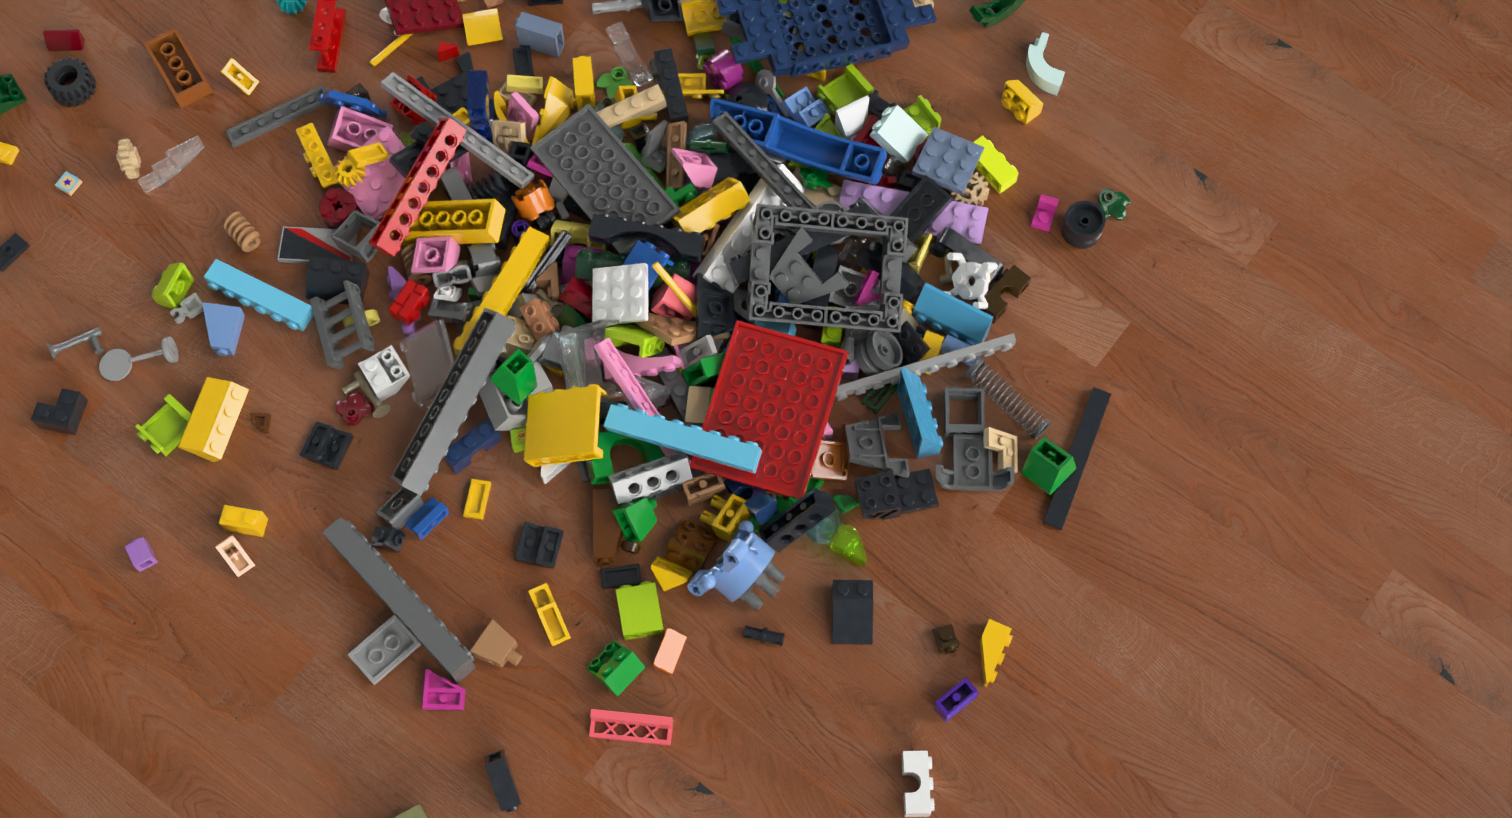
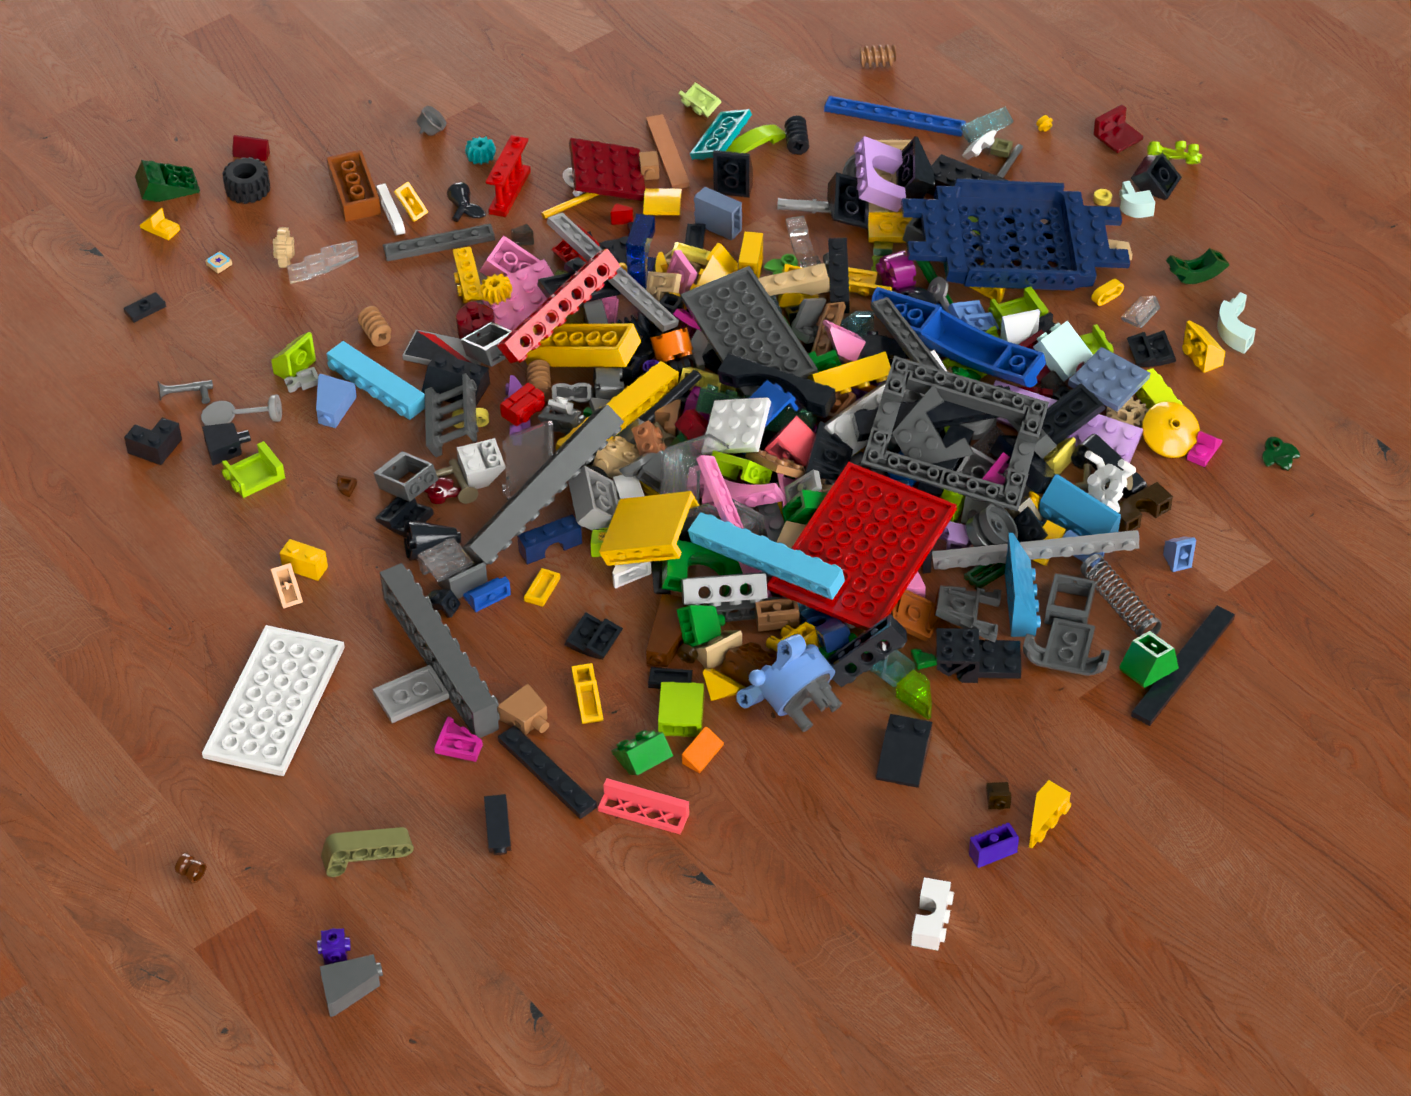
camera: 15 degrees right, 20 degrees down
medium lavender brick [125,537,158,572] -> none
yellow slope [178,377,249,462] -> none
blue wing [318,90,388,119] -> none
yellow tile [347,142,389,168] -> none
bright pink slope [411,236,461,274] -> none
green slope [489,349,538,405] -> none
yellow bar [652,261,696,318] -> none
dark green pin [690,139,729,154] -> none
black pin [743,625,785,646] -> none
dark grey cone [839,336,855,366] -> none
tan plate [984,427,1018,474] -> none
black wheel [1061,201,1106,249] -> none
none -> black torso [202,423,251,465]
none -> white plate [202,625,345,776]
none -> dark grey window [374,451,438,502]
none -> white beam [376,184,405,236]
none -> black cone [404,520,461,561]
none -> clear bracket [418,537,473,582]
none -> black piece [447,182,486,222]
none -> black plate [498,725,597,819]
none -> tan slope [693,630,742,669]
none -> yellow beam [1091,279,1124,306]
none -> clear slope [1121,296,1160,328]
none -> black slope [1127,330,1176,367]
none -> yellow dish [1142,402,1200,458]
none -> medium blue slope [1163,536,1196,572]

